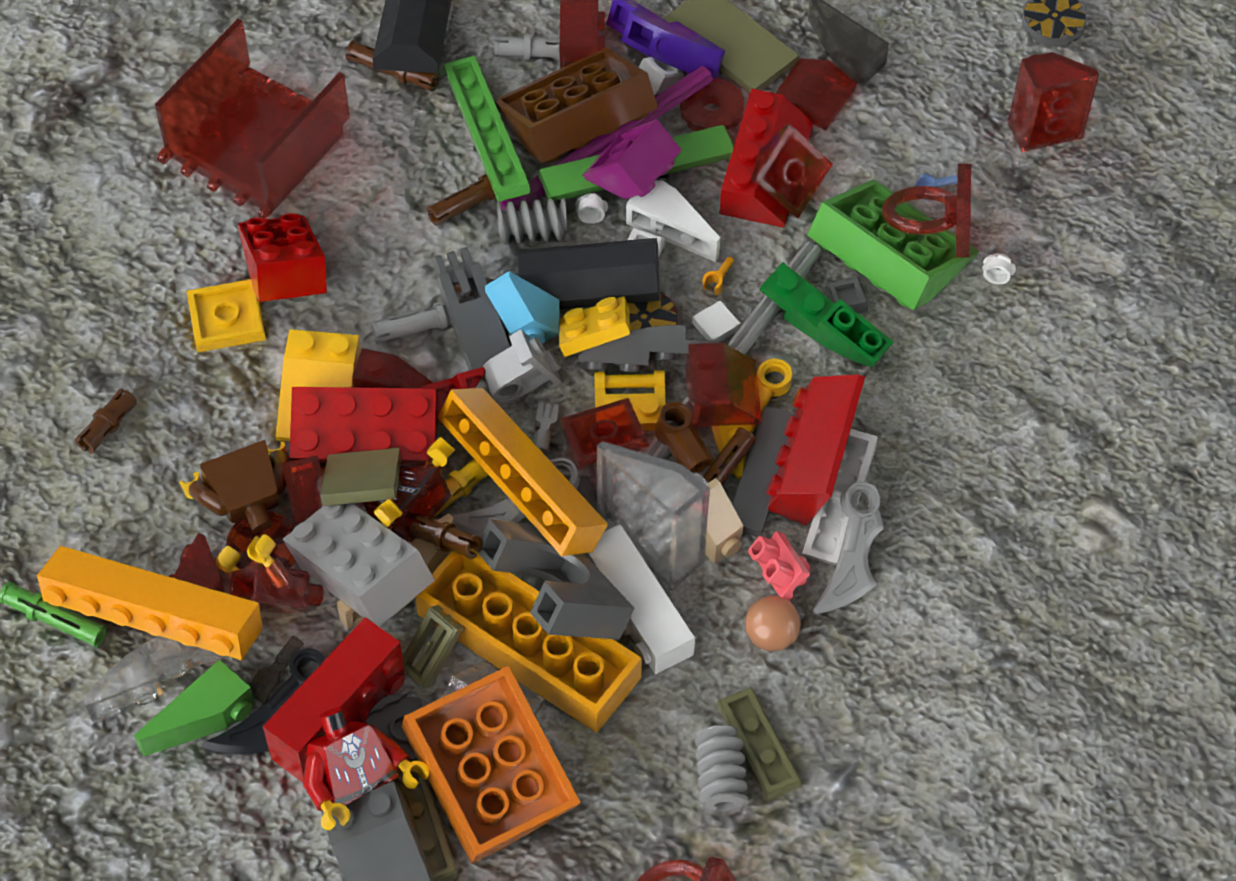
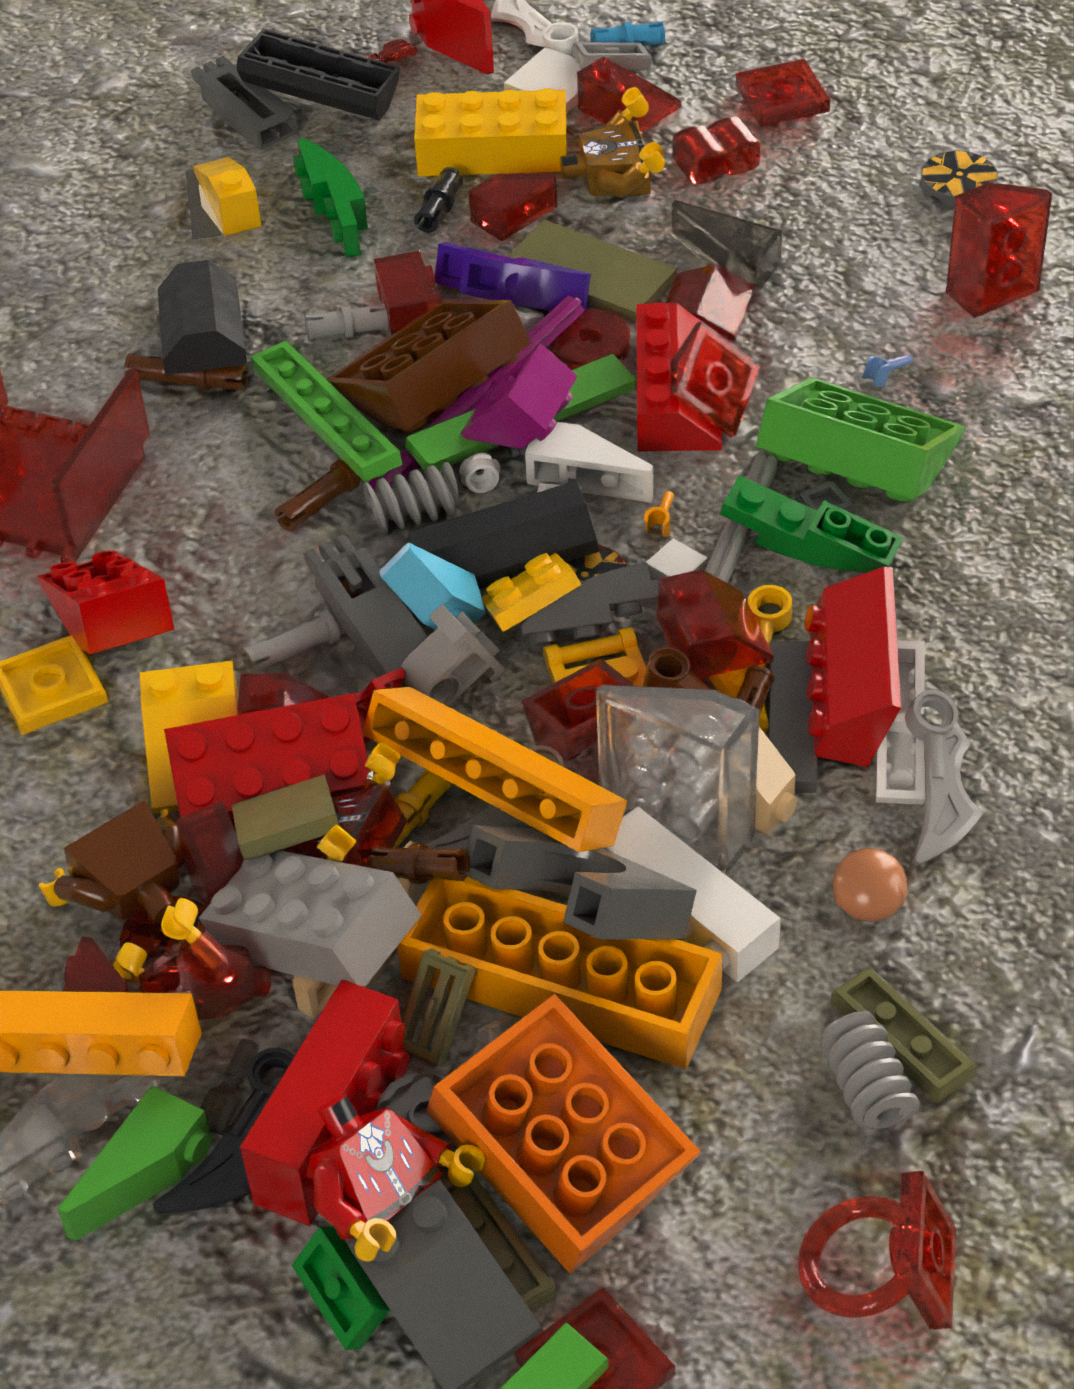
camera: 10 degrees left, 10 degrees down
light grey piece [535,402,560,456] -> none
coral hips [748,531,811,601] -> none
clear red tile [882,164,972,258] -> none
white plate [982,253,1016,284] -> none
none -> green plate [291,1226,390,1350]

